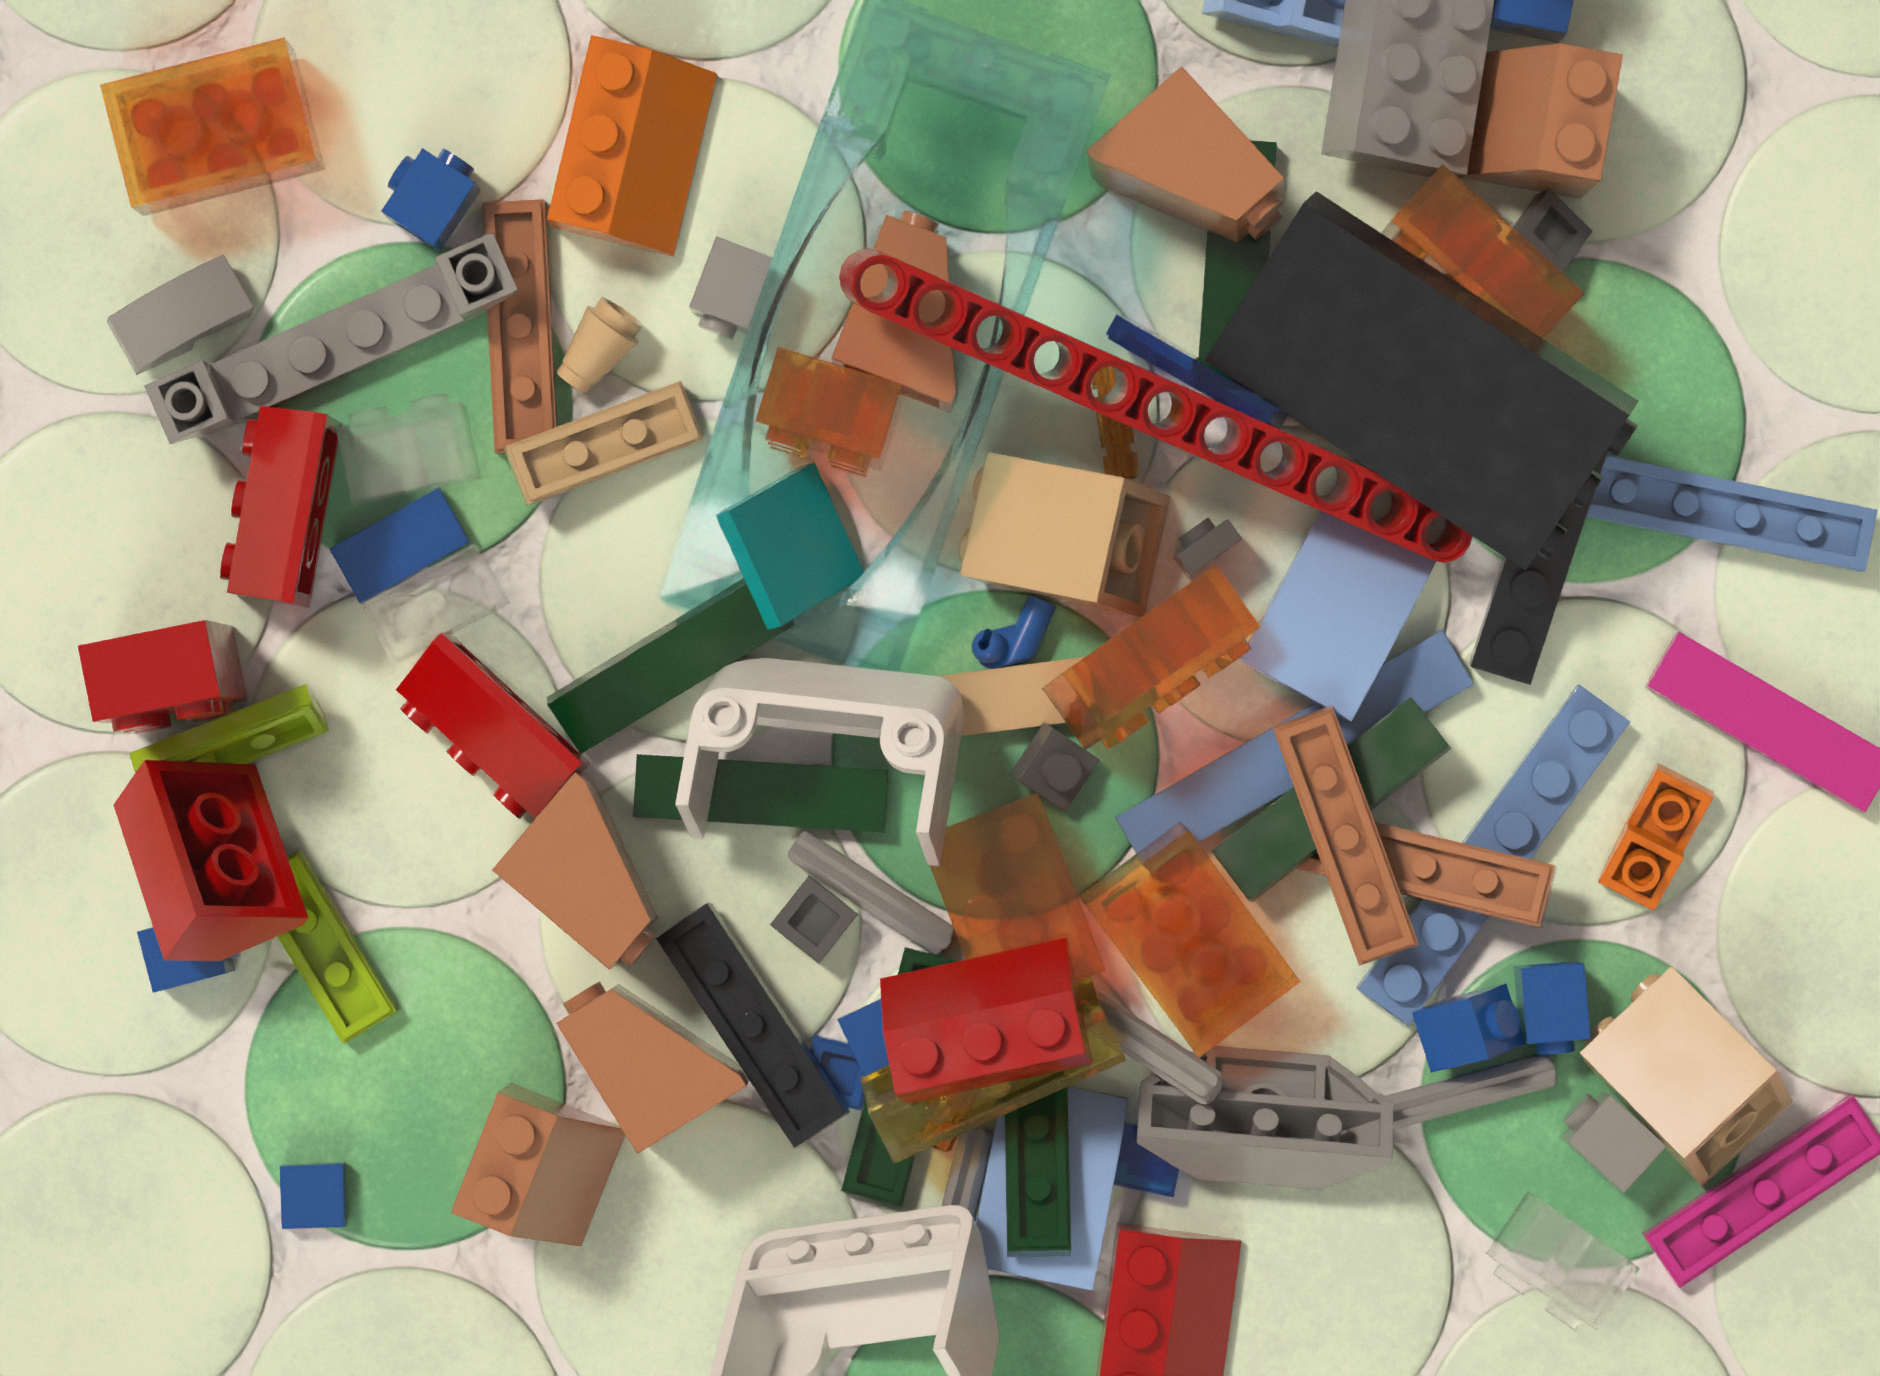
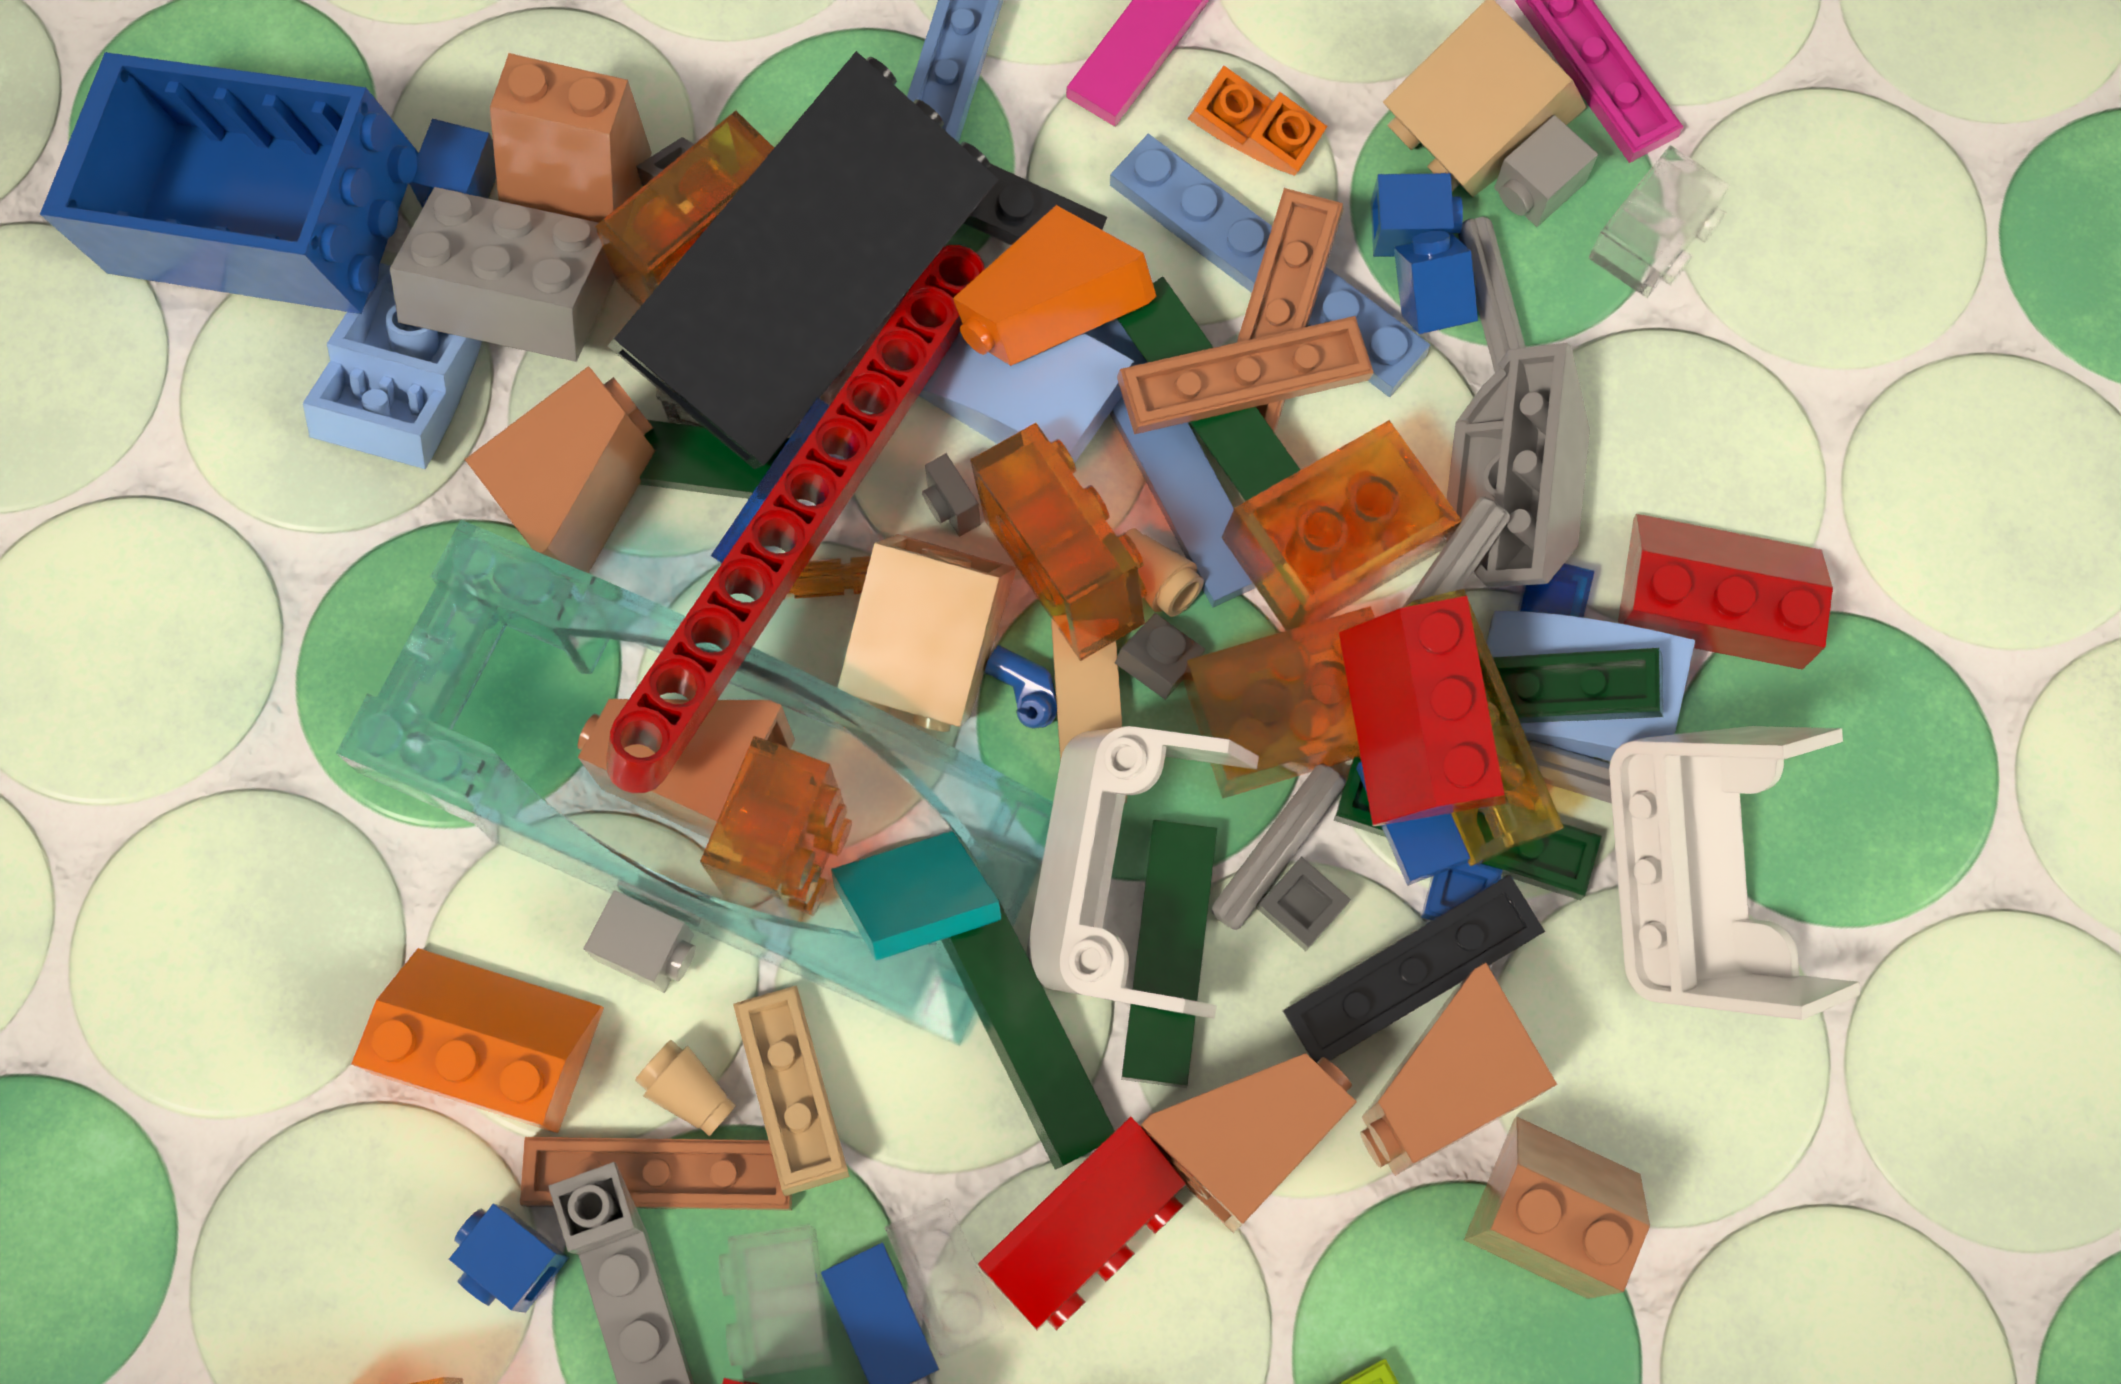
camera: 85 degrees left, 15 degrees down
none -> orange slope [953,205,1156,366]
none -> tan cone [1111,528,1204,617]

